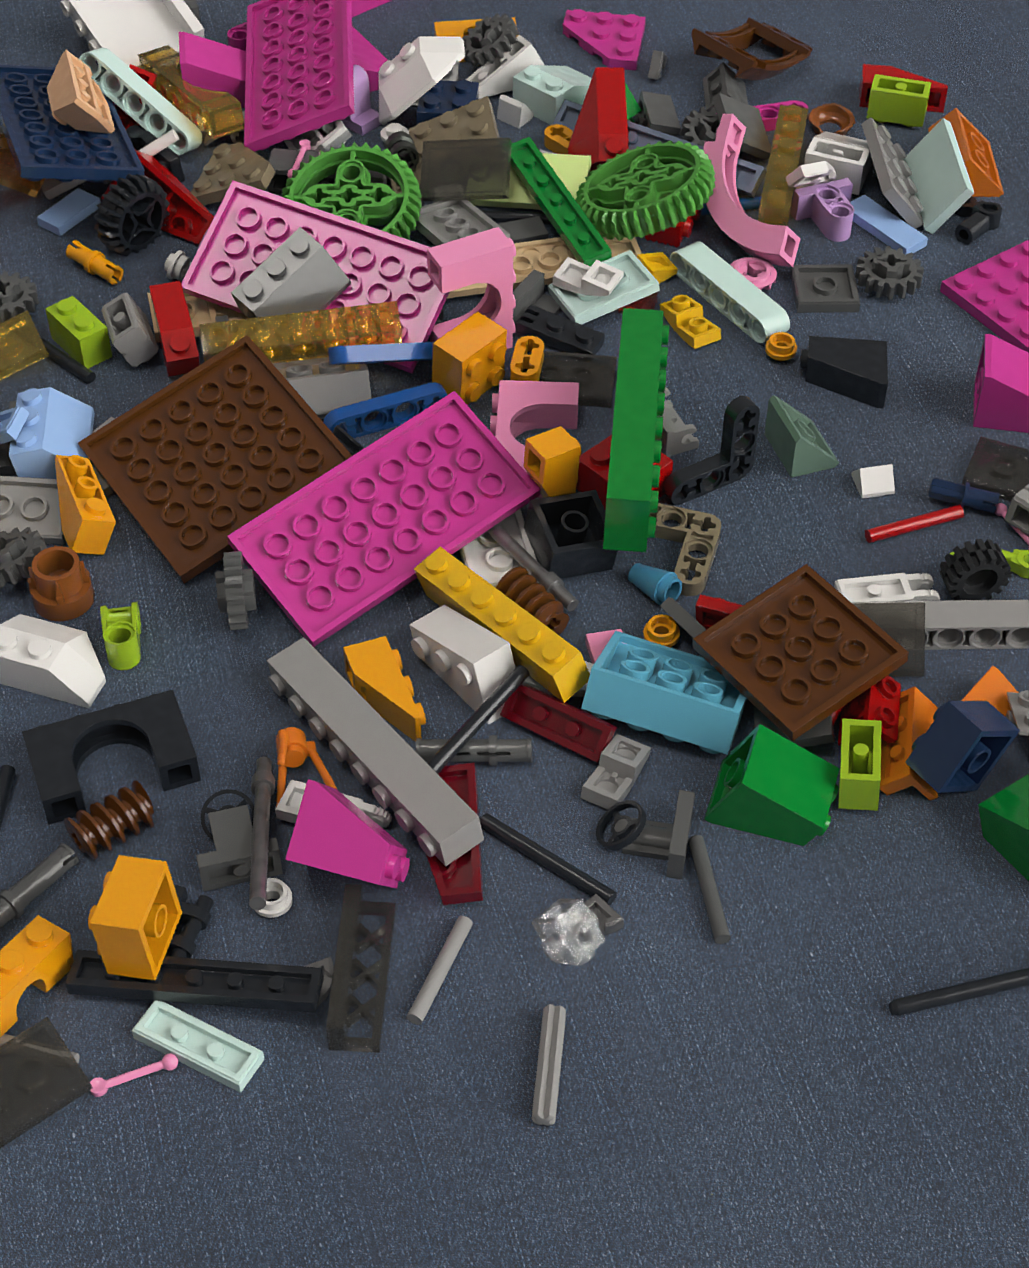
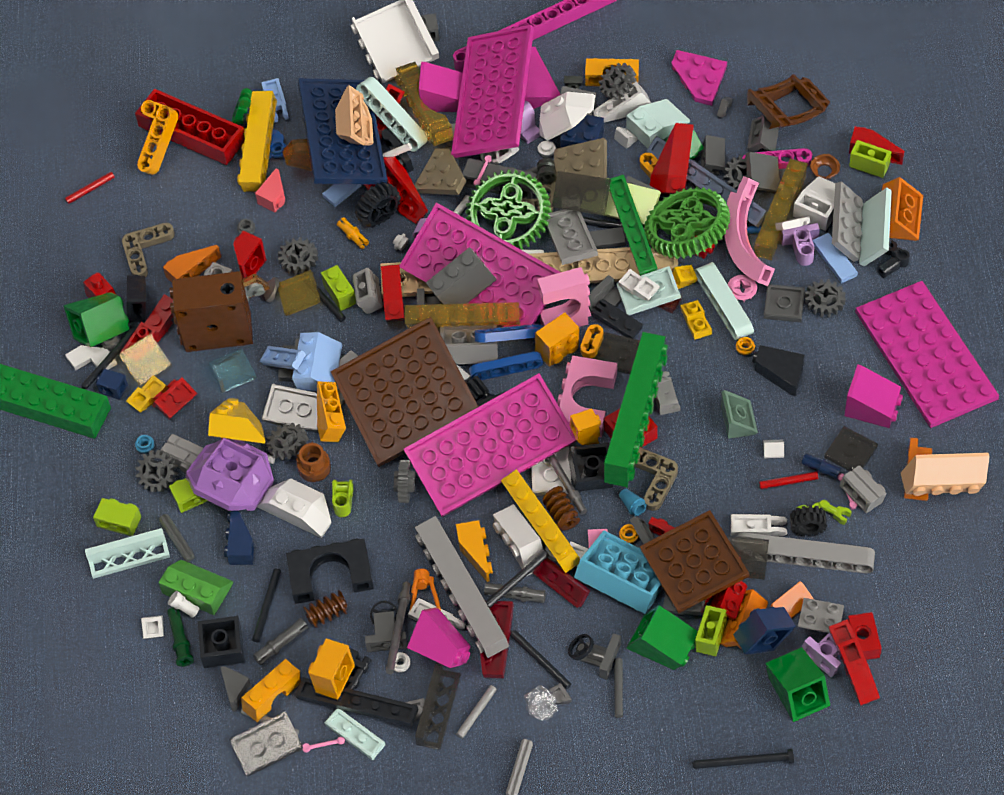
camera: 15 degrees right, 10 degrees up
light grey slope [580,734,651,809] -> none
black beam [662,395,760,505] -> none

